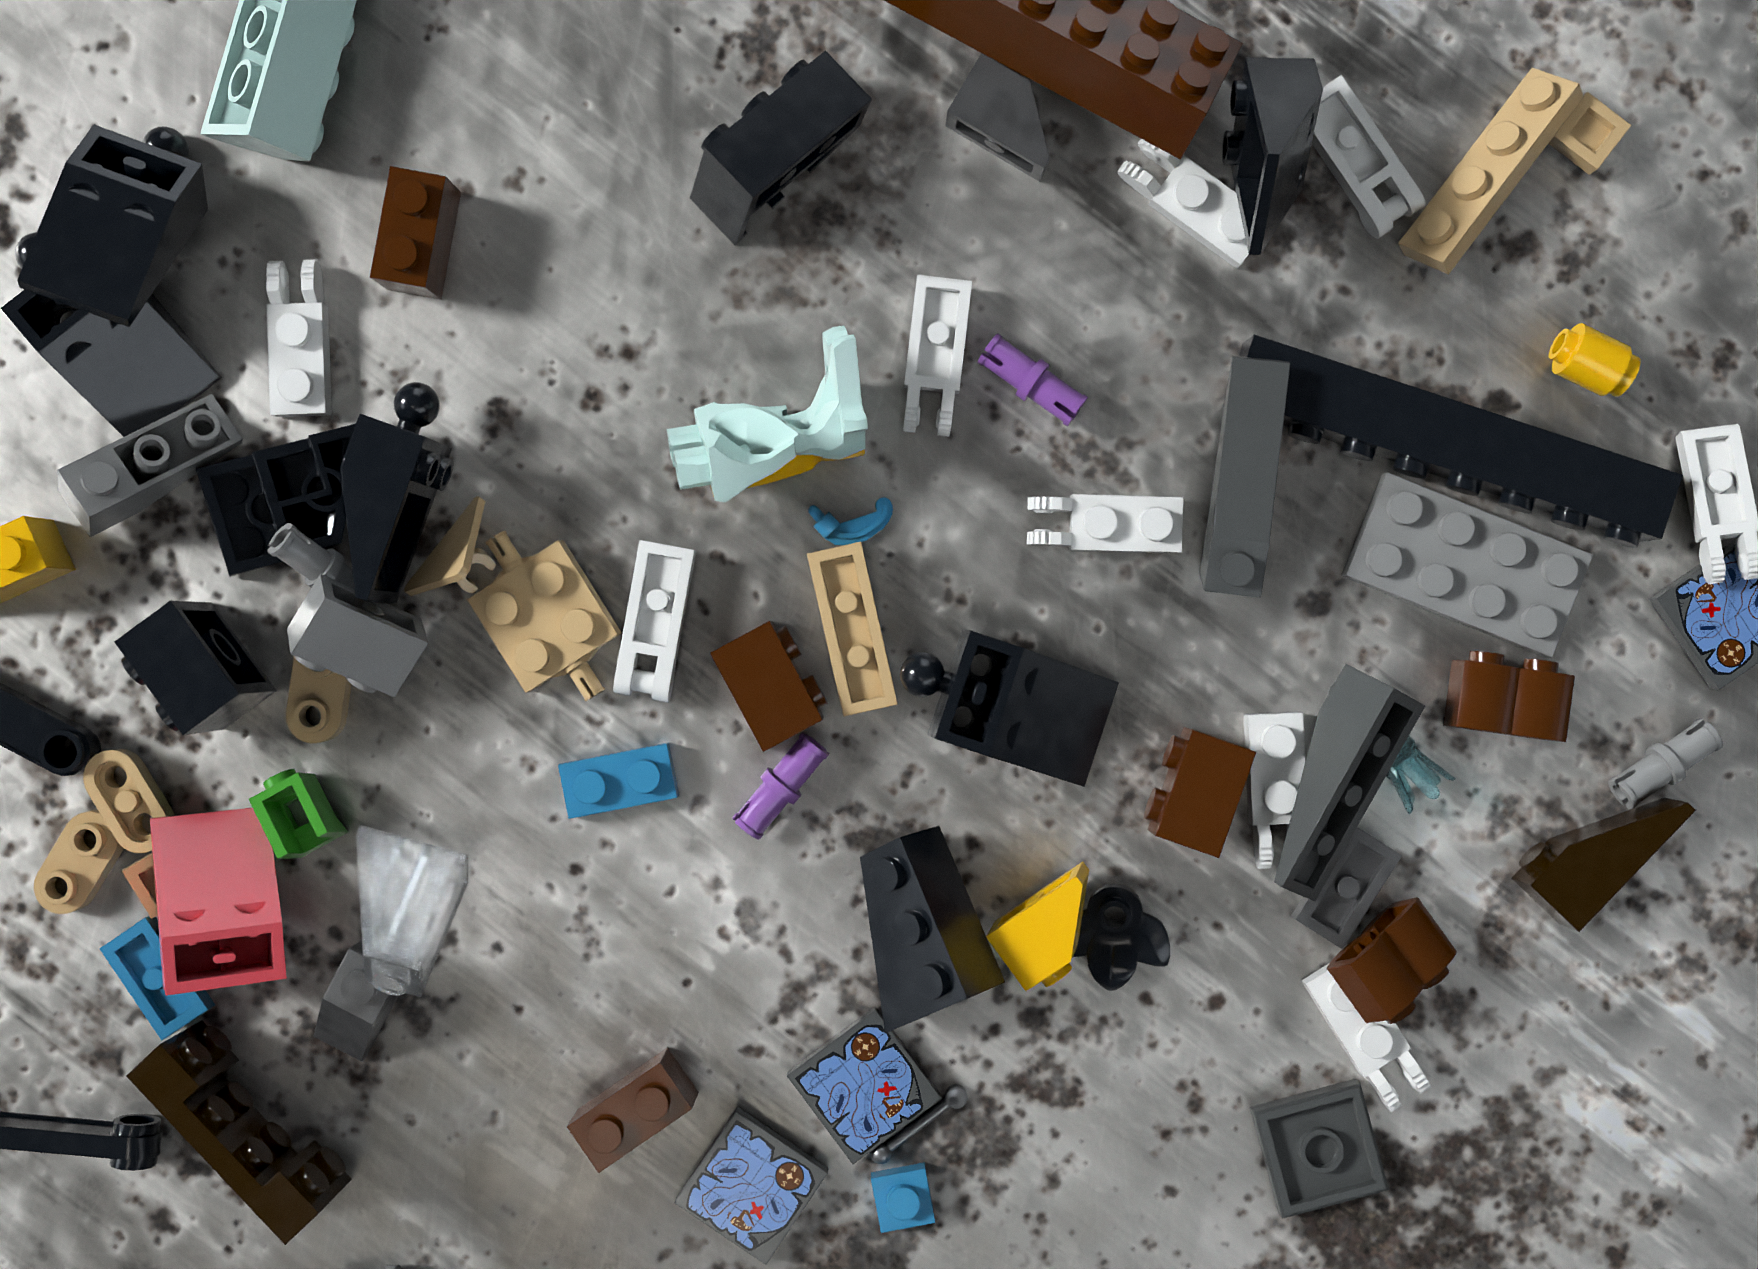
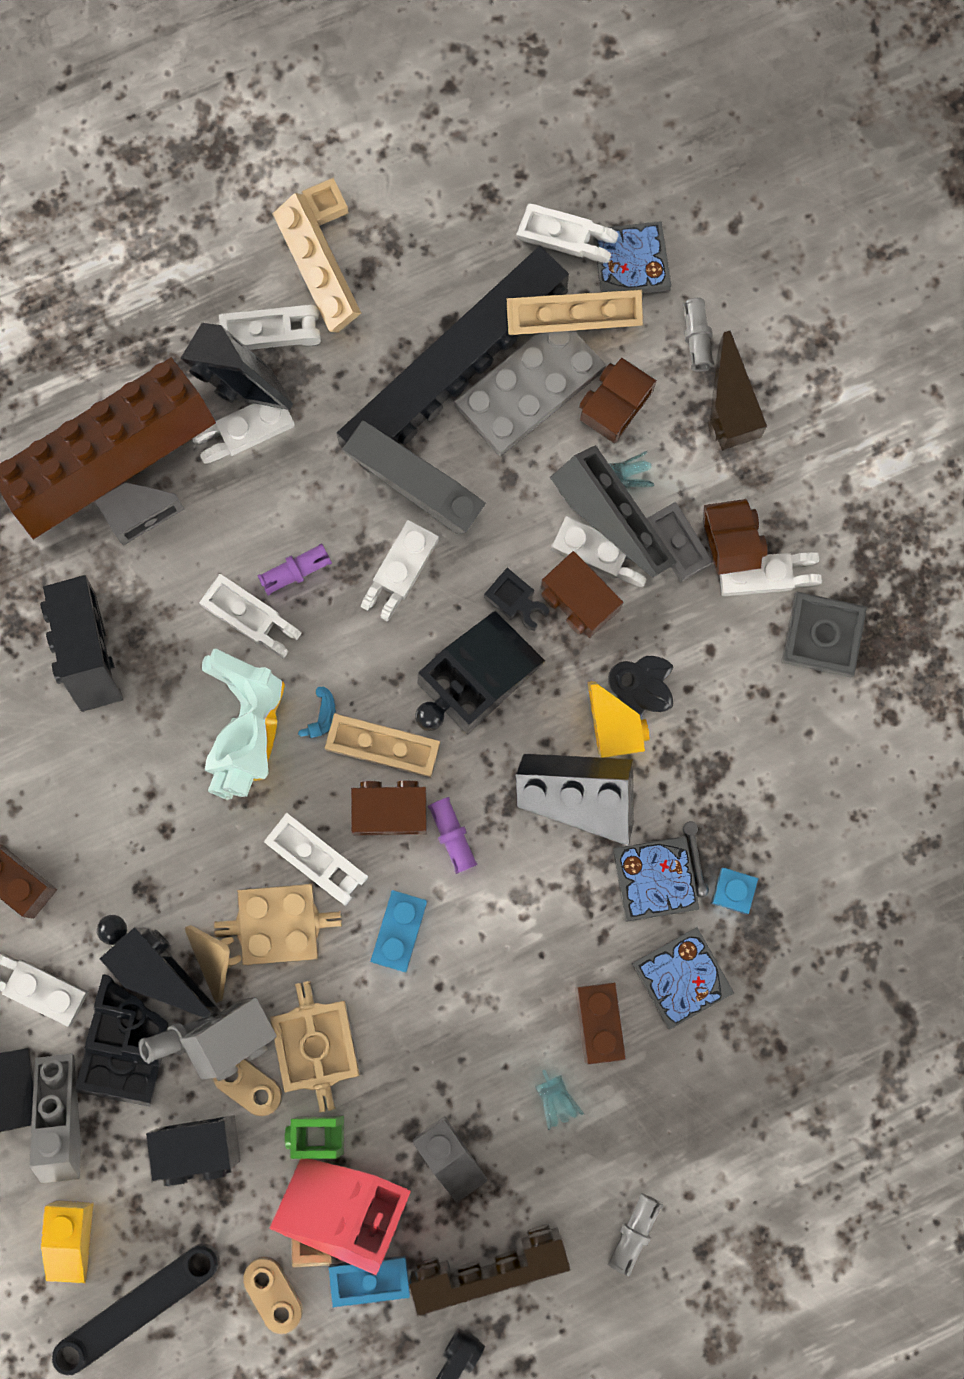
camera: 70 degrees left, 10 degrees down
tan plate [83,749,175,853] -> none
clear slope [356,825,468,997] -> none
yellow brick [1548,323,1641,397] -> none
none -> tan plate [270,981,360,1112]
none -> black plate [484,568,550,631]
none -> tan plate [506,290,643,335]
none -> clear light blue piece [535,1070,584,1130]

